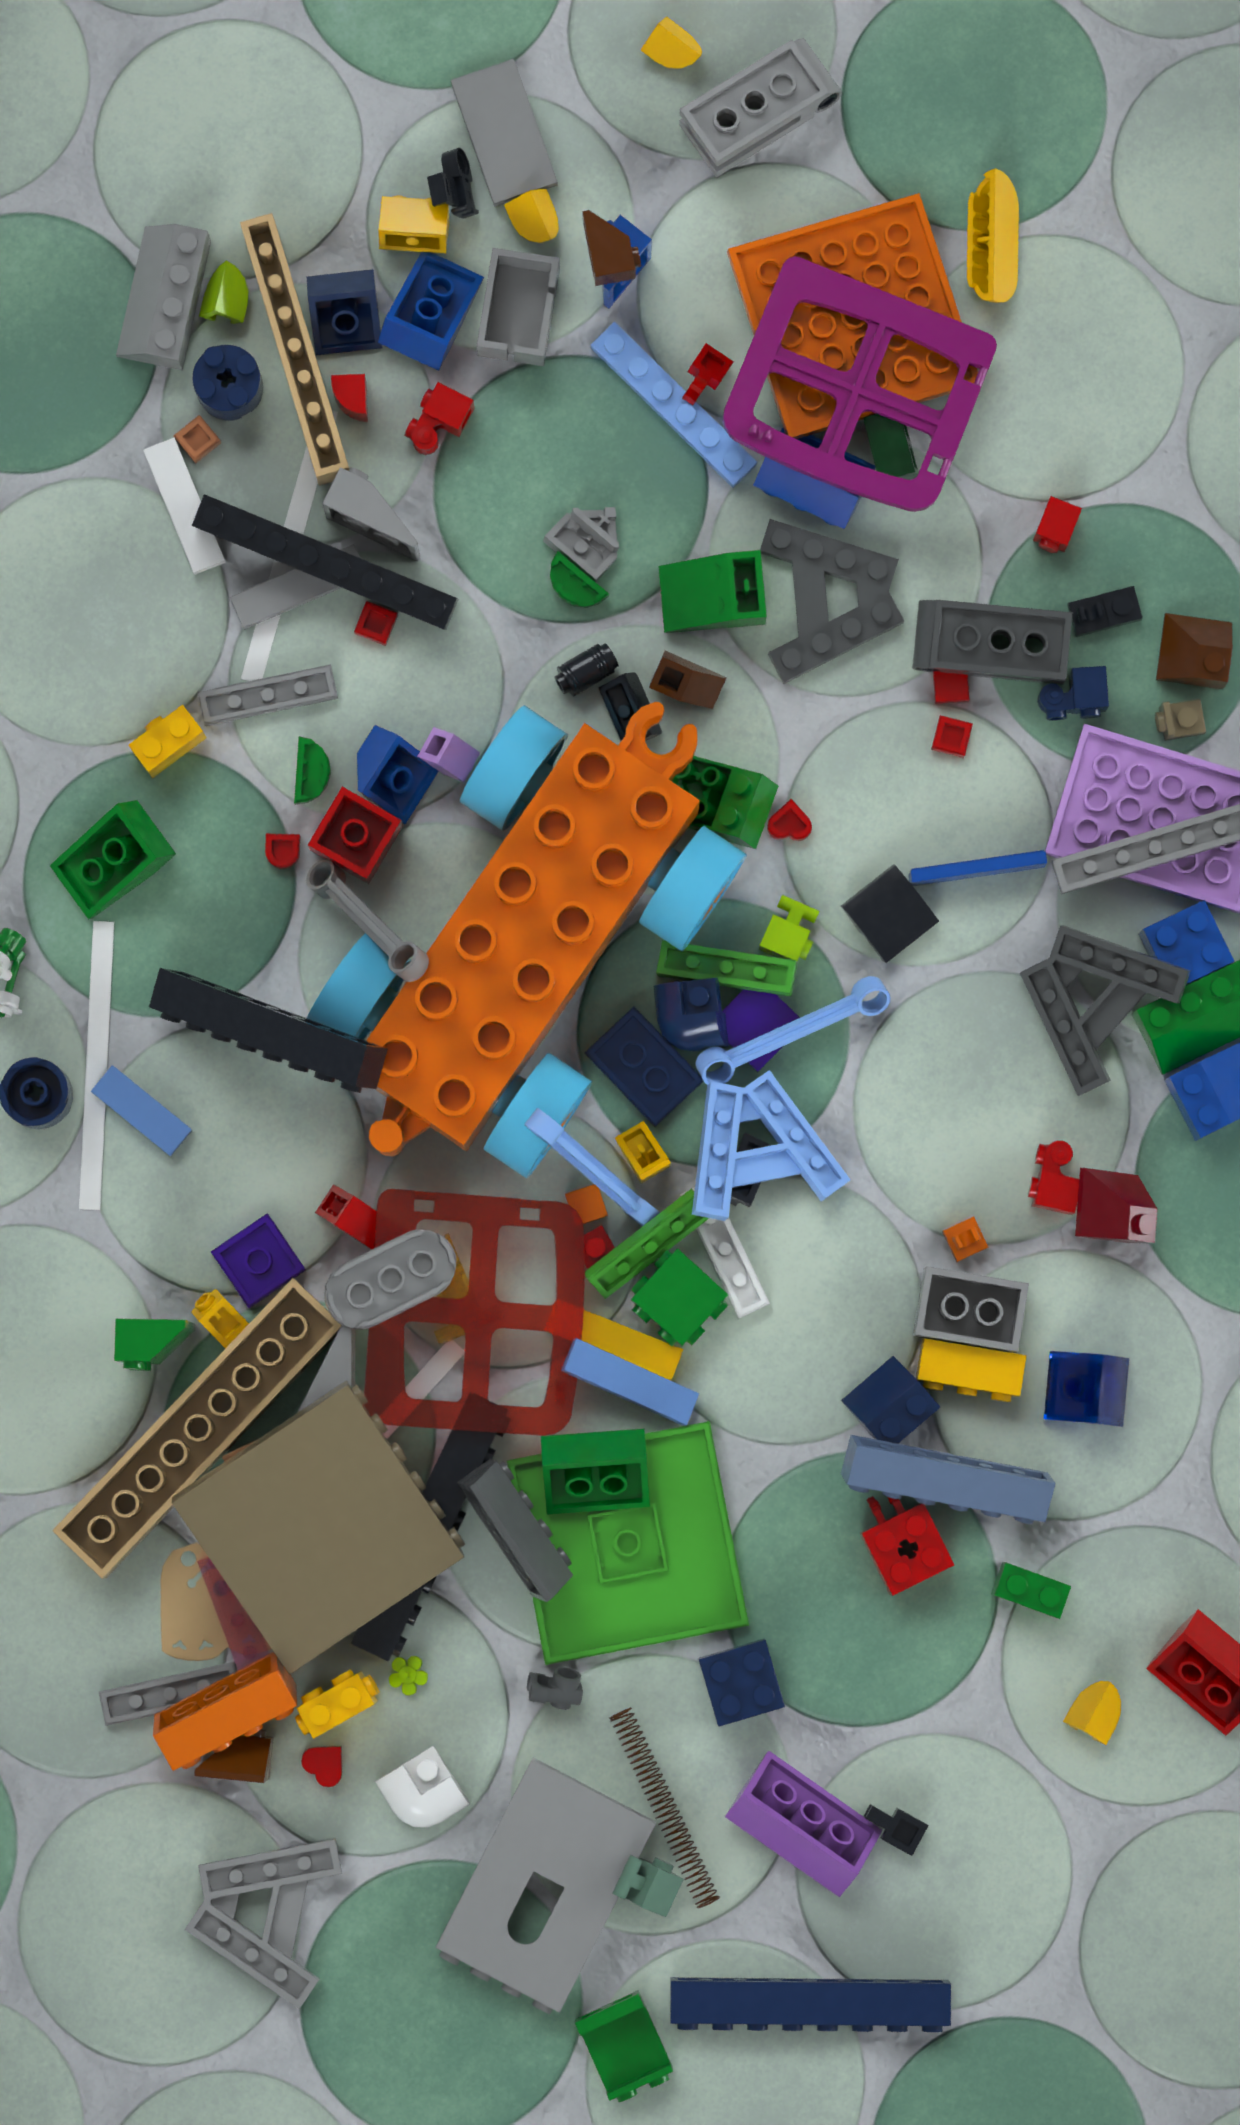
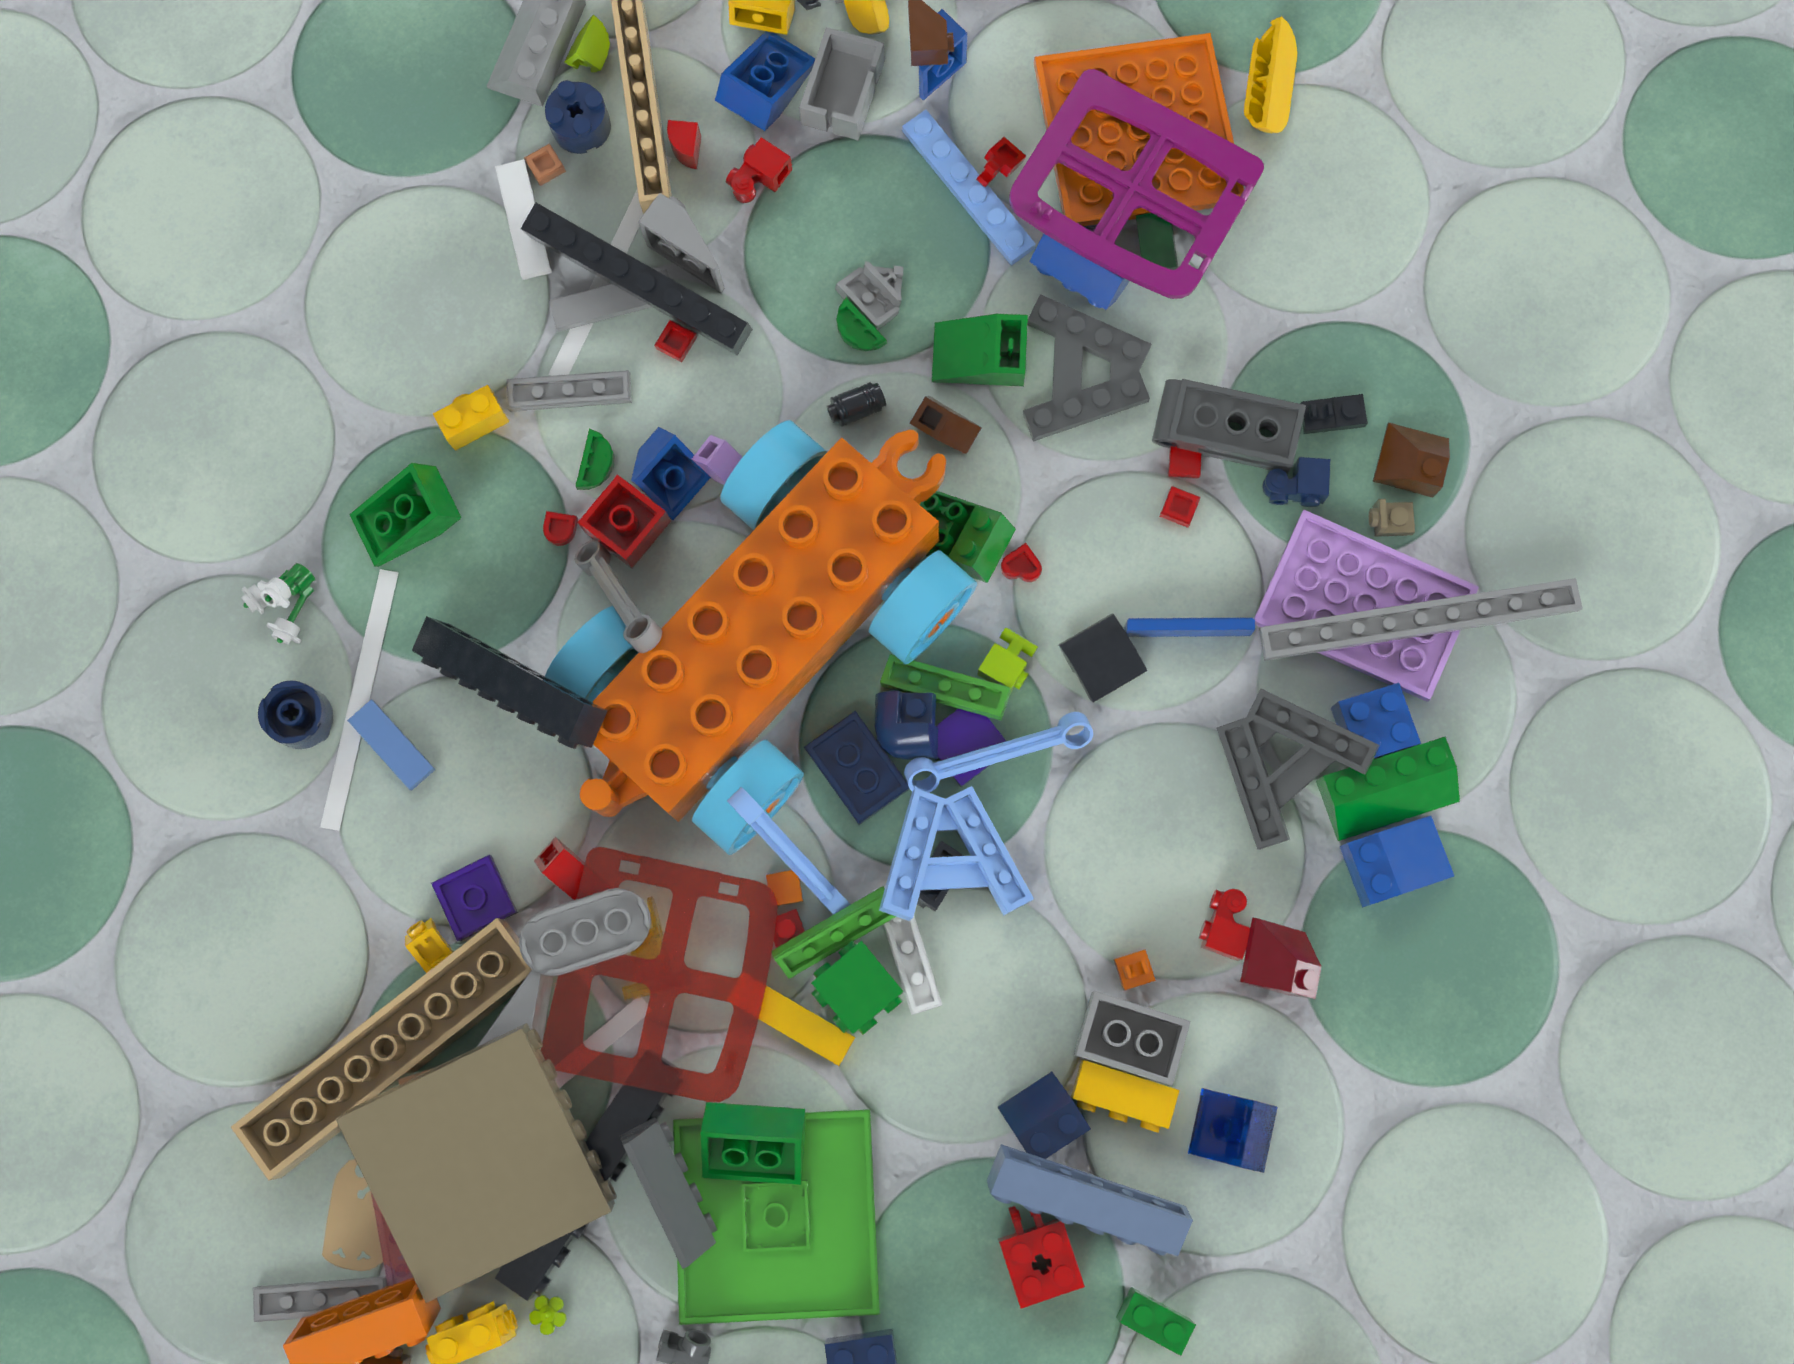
camera: 15 degrees right, 5 degrees down
green slope [114,1319,195,1371] -> none
dark blue slope [306,269,383,355] -> none
medium blue tile [561,1338,699,1426] -> none
black slope [598,672,662,741] -> none
yellow slope [615,1121,671,1184] -> none
red brick [1033,496,1082,553] -> none

